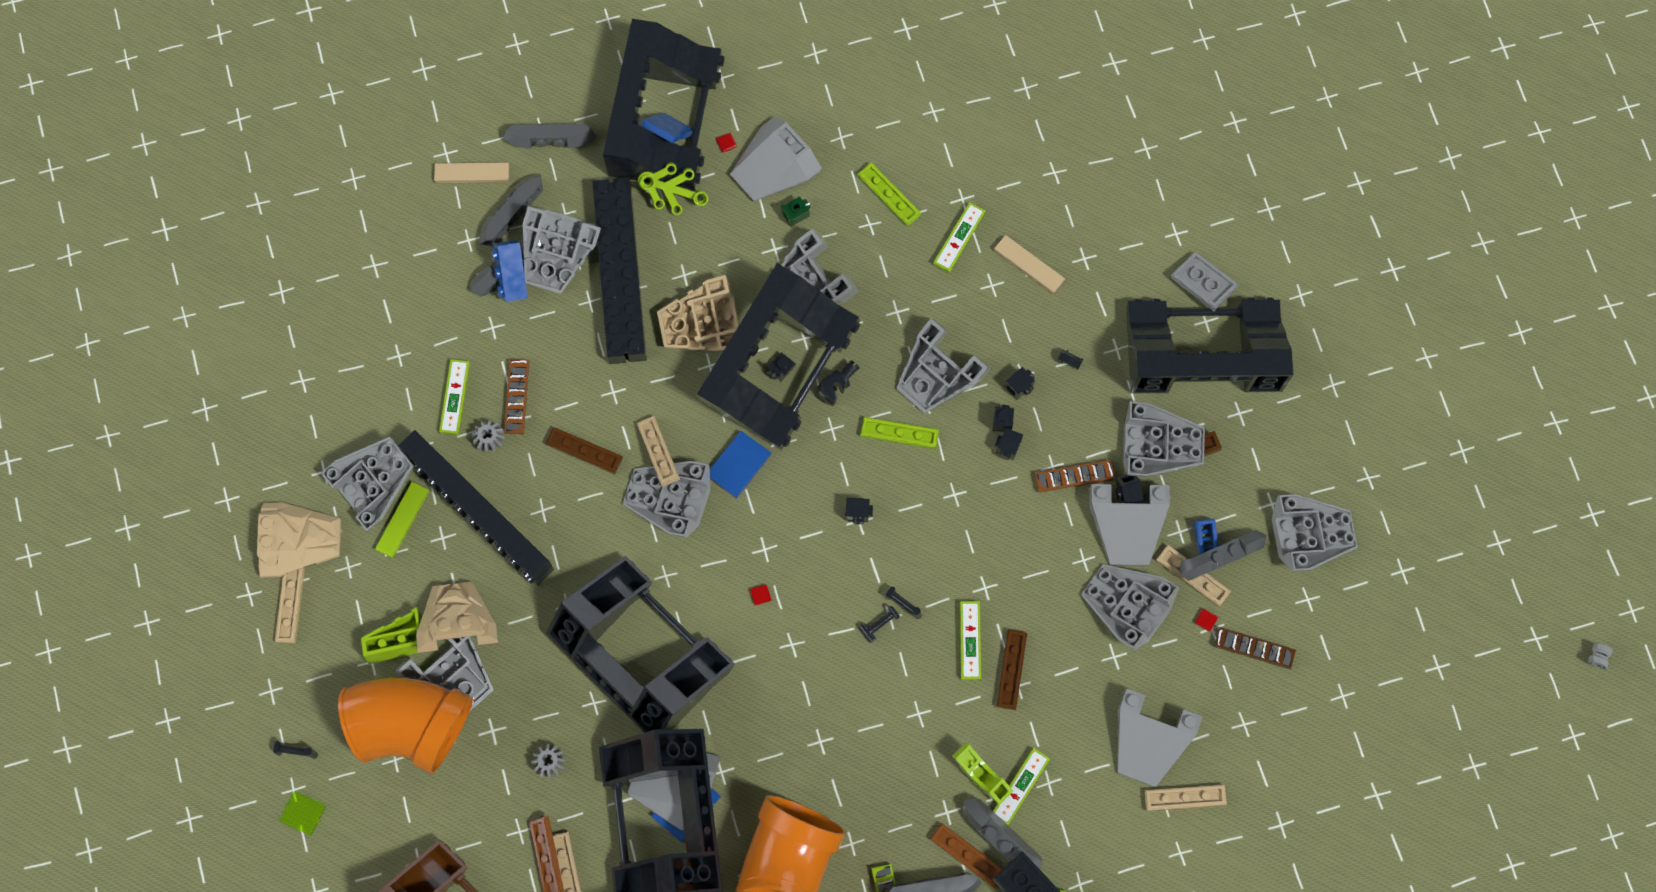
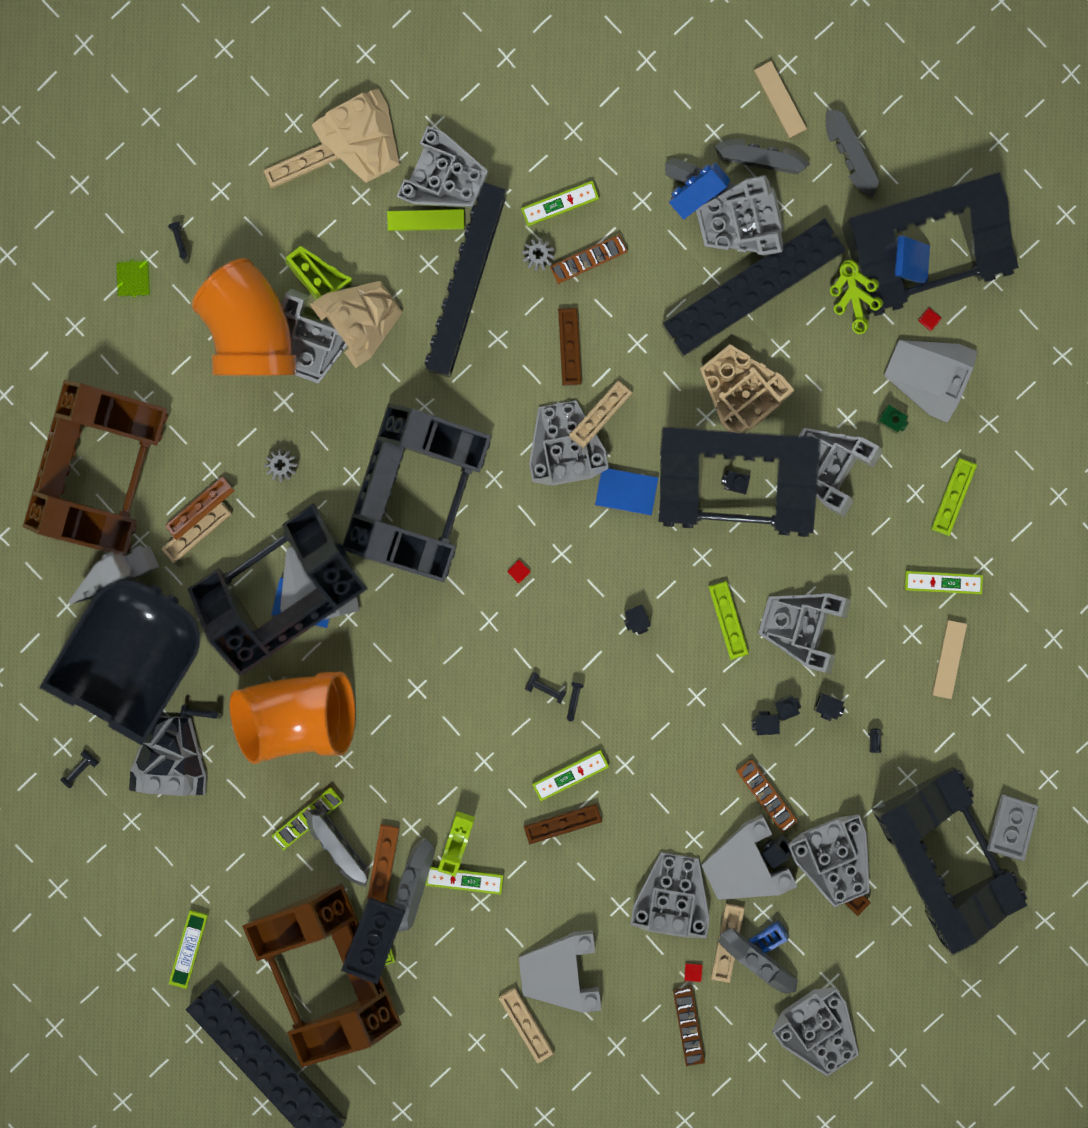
camera: 60 degrees right, 15 degrees up
black piece [817,360,859,406] -> none

